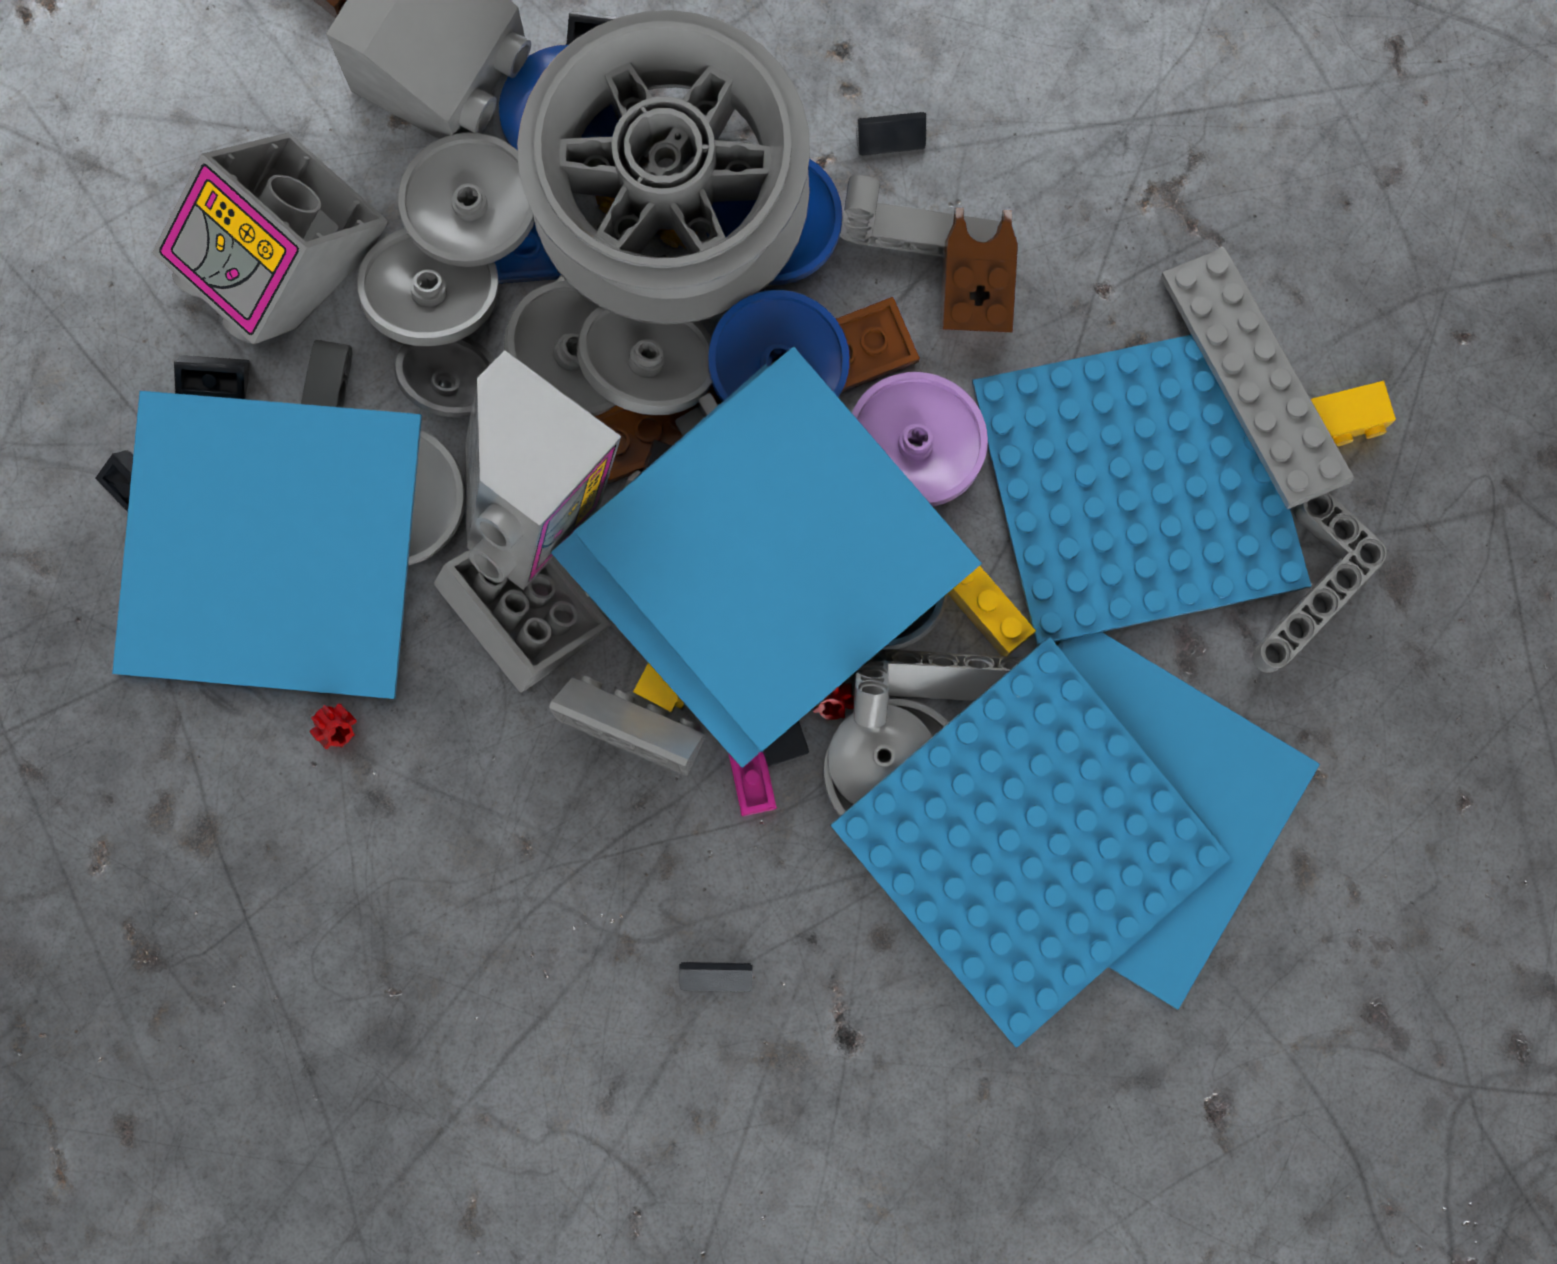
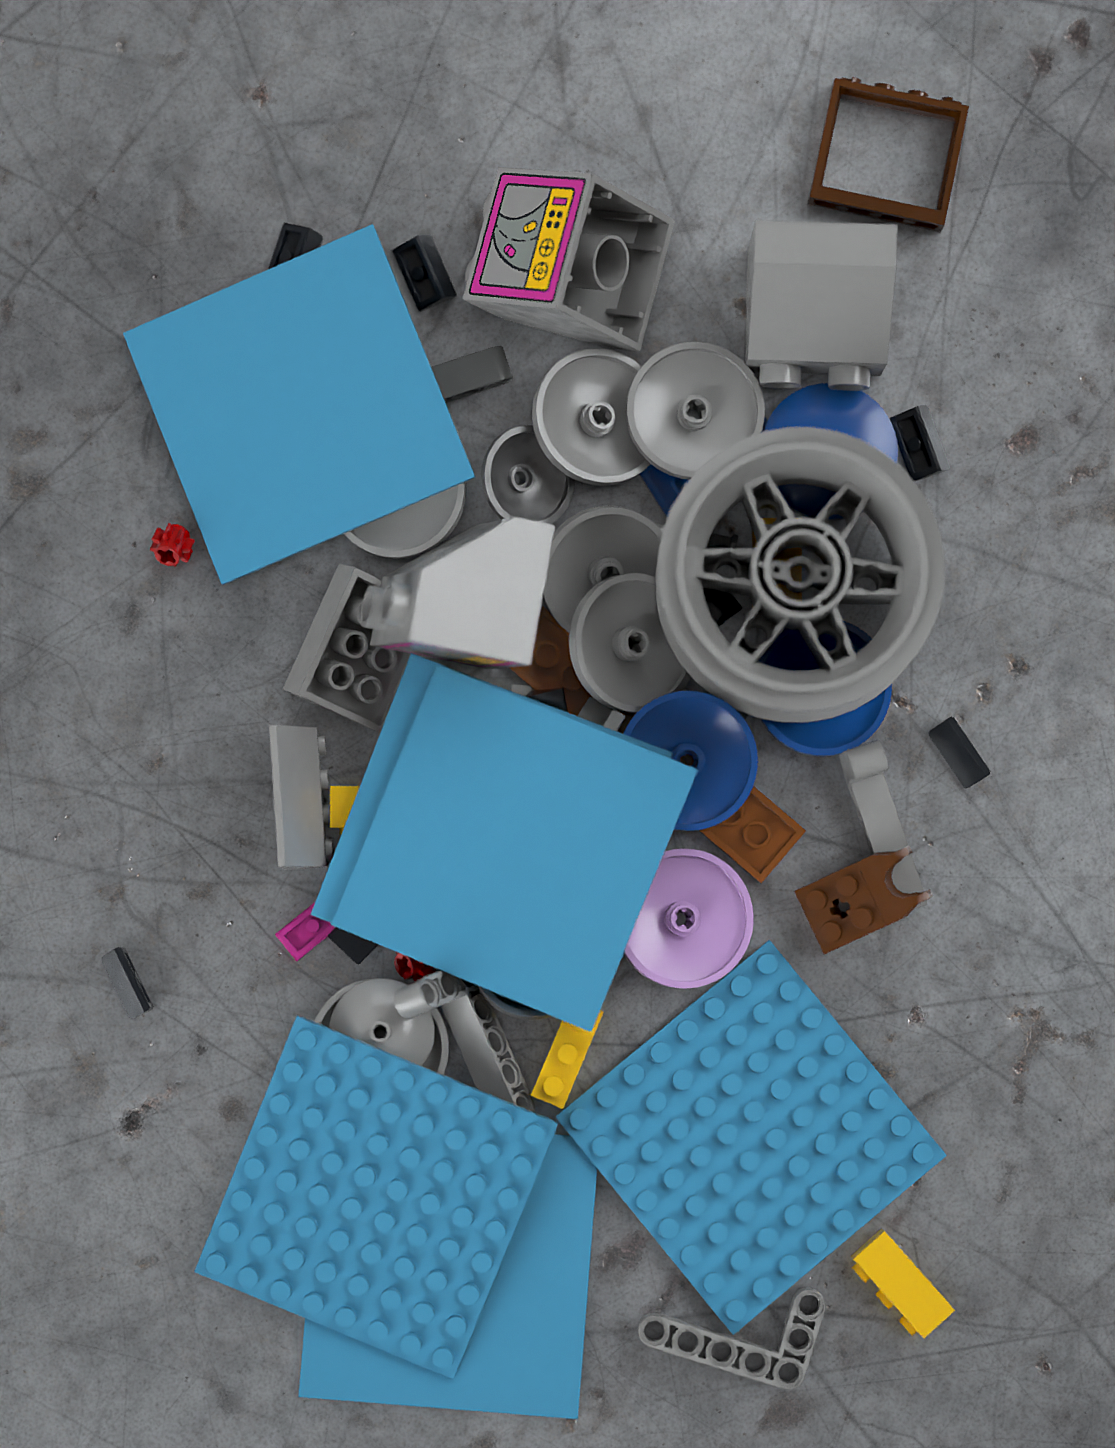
camera: 70 degrees right, 5 degrees up
light grey plate [1161,247,1354,510] -> none

